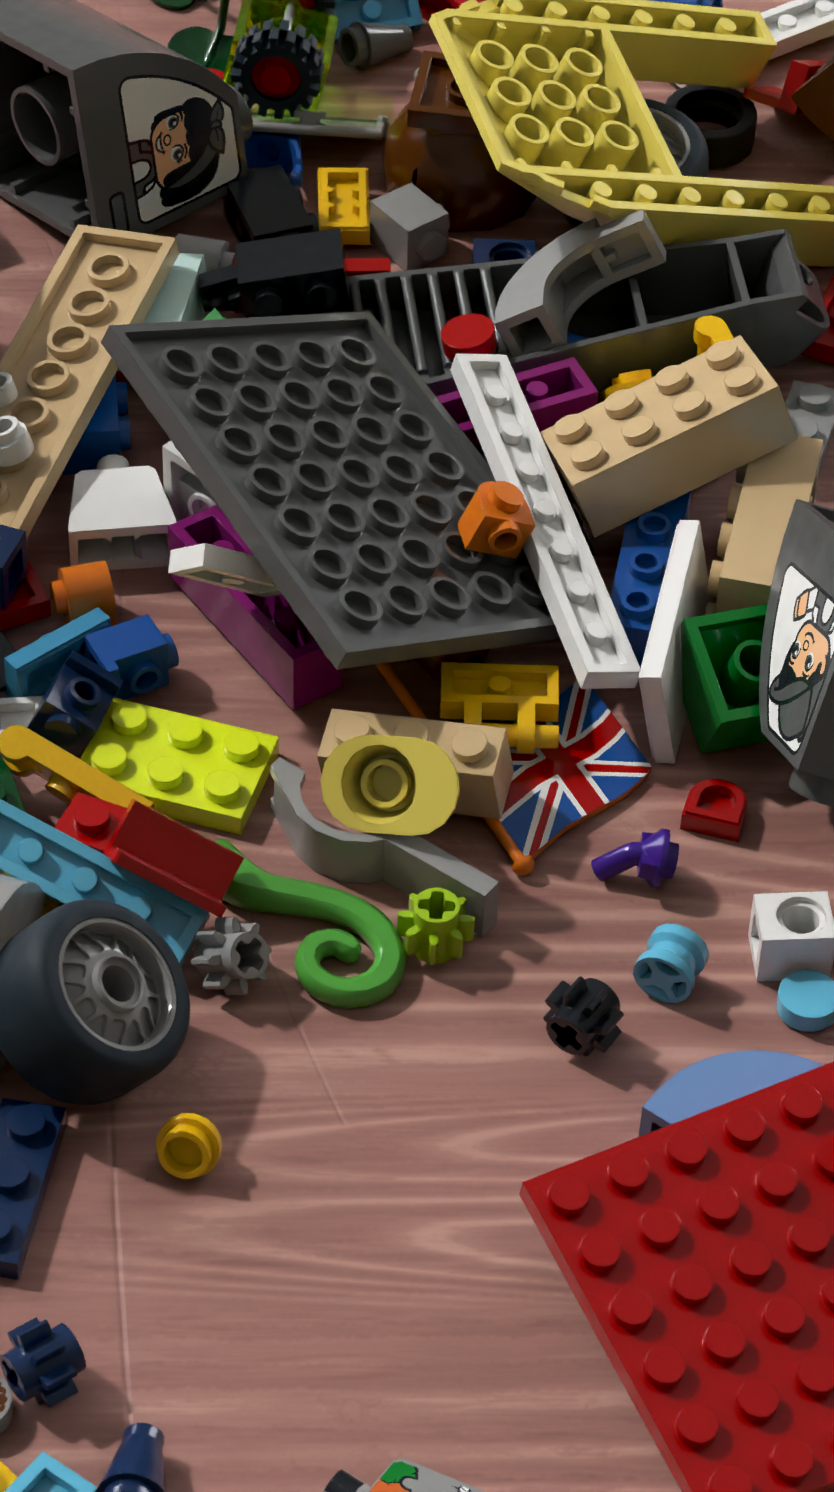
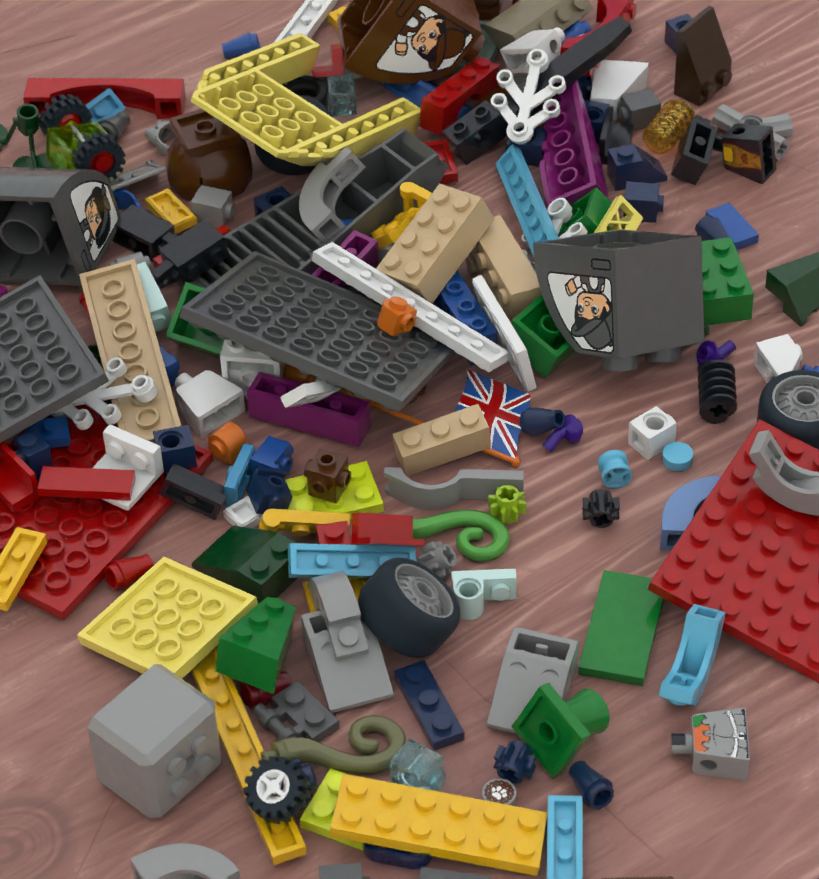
camera: 30 degrees left, 0 degrees up
yellow plate [156,1113,223,1179] -> none
light yellow piece [320,734,460,836] -> none
yellow plate [440,662,559,754] -> none
red tile [441,313,497,361] -> none
red tile [680,779,748,842] -> none
none -> reddish brown brick [304,449,352,504]
none -> clear light blue brick [327,74,357,116]
none -> light aqua plate [451,569,517,620]
none -> light grey slope [487,627,579,734]
none -> green plant [511,682,610,778]
none -> dark blue cone [519,407,565,437]
none -> green tile [578,570,664,686]
none -> medium azure arch [659,604,726,706]

